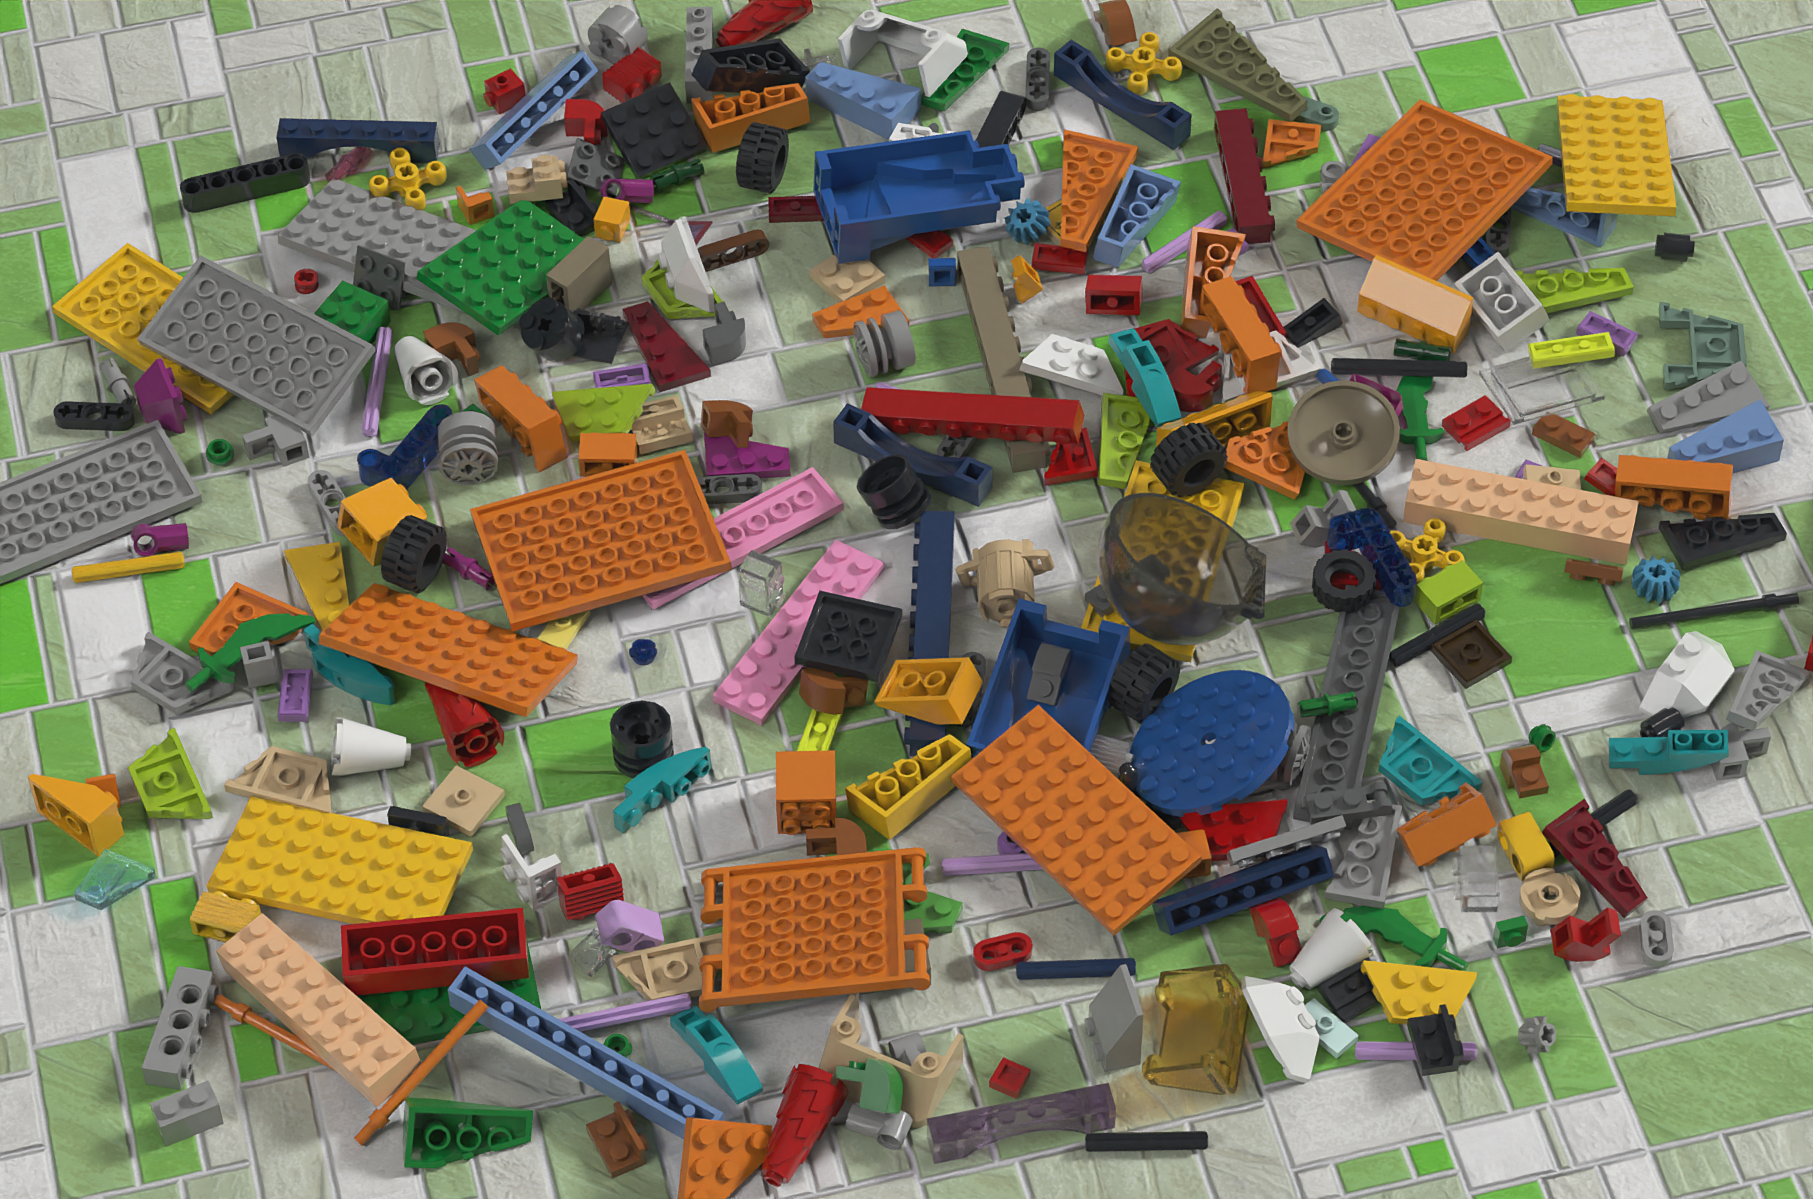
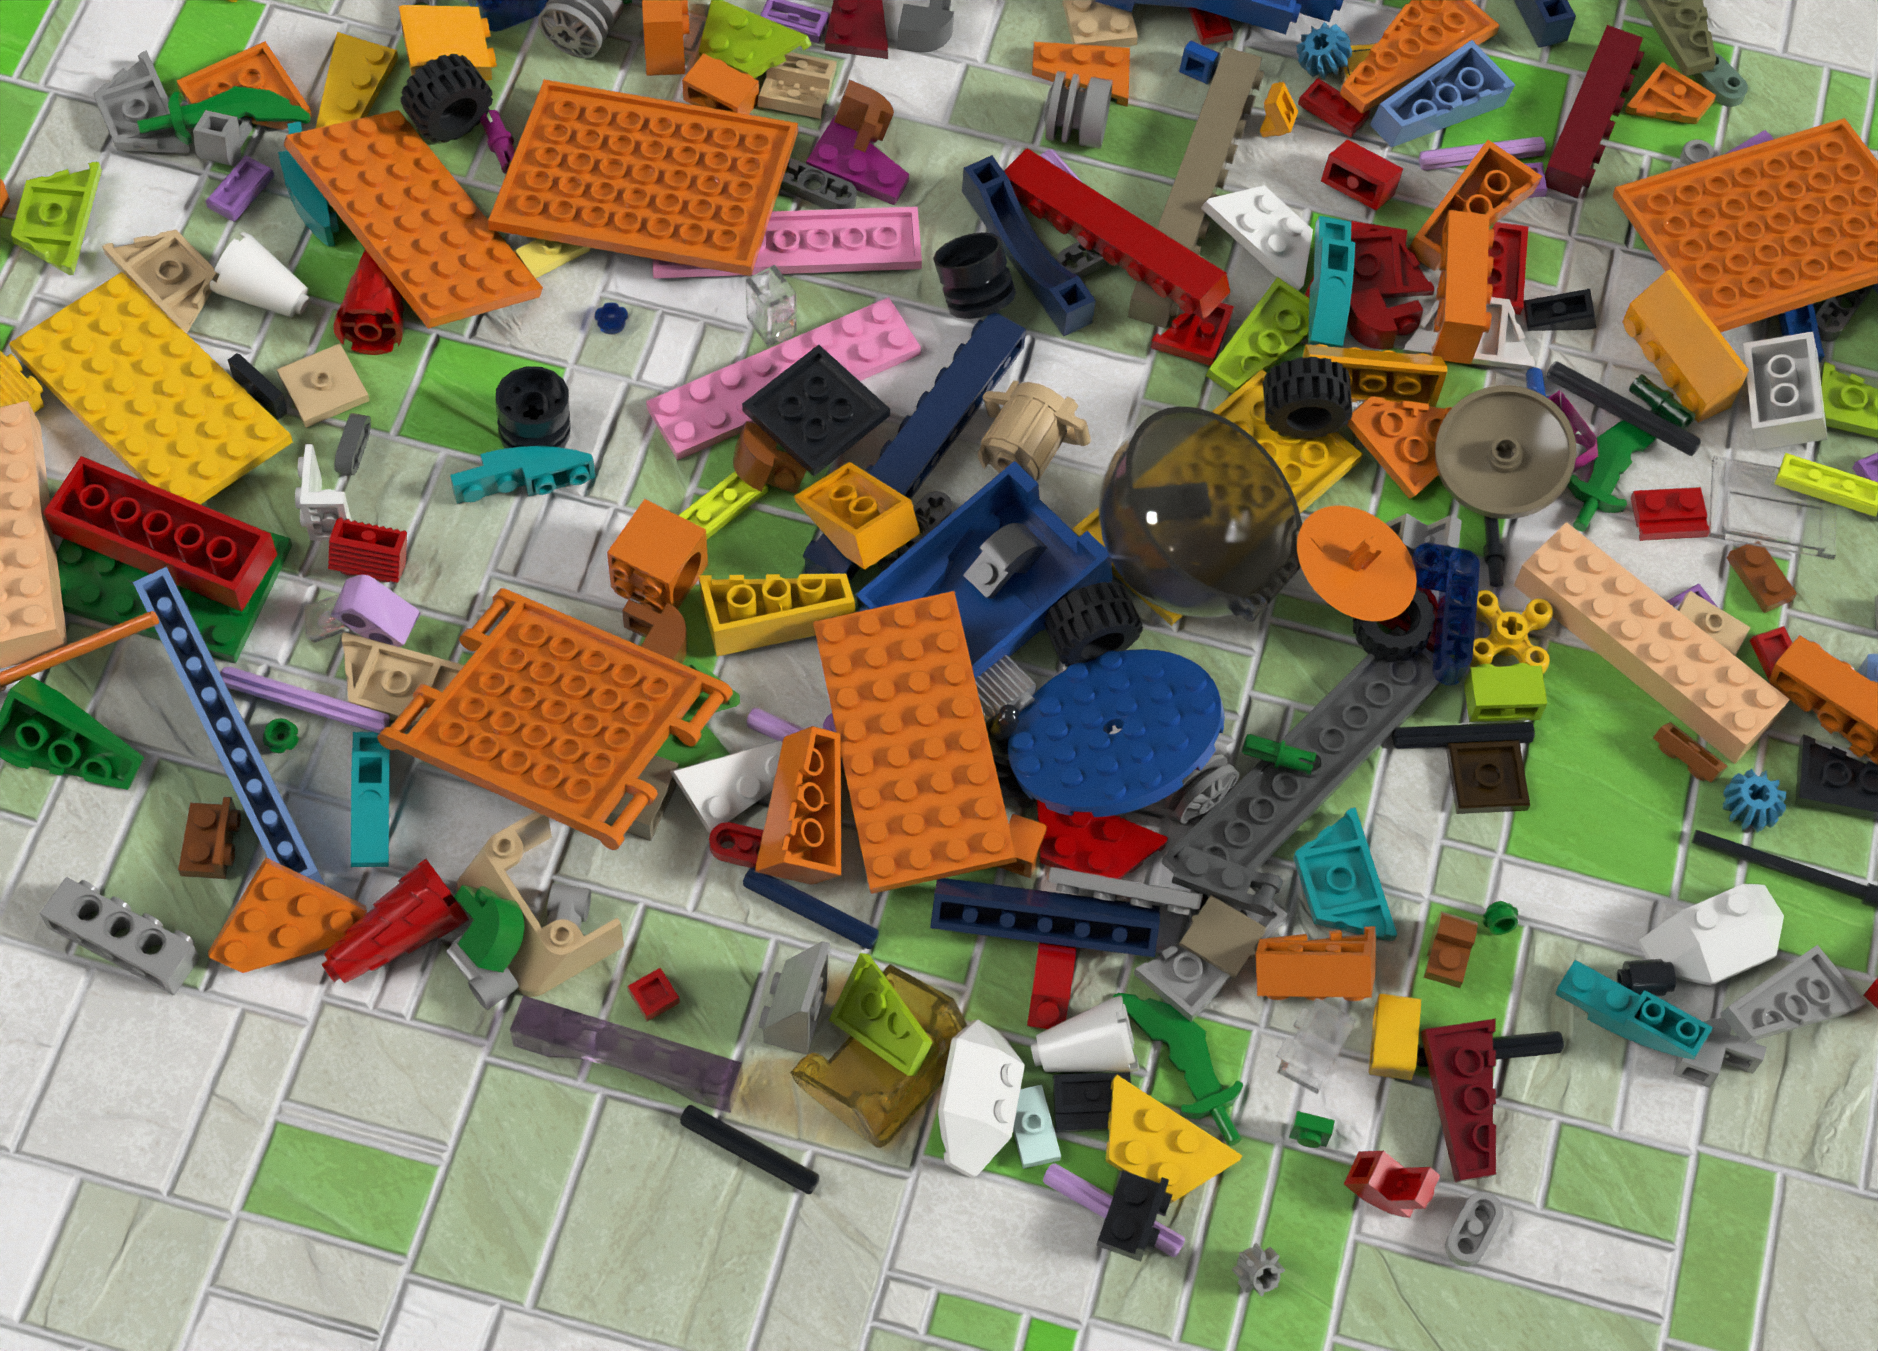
camera: 25 degrees right, 10 degrees up
tan plate [1519,868,1580,926] -> none
none -> white wing [670,741,782,833]
none -> orange wedge [755,726,841,885]
none -> lime wing [829,953,932,1076]
none -> dark tan piece [1179,895,1267,979]
none -> orange piece [1297,505,1416,621]

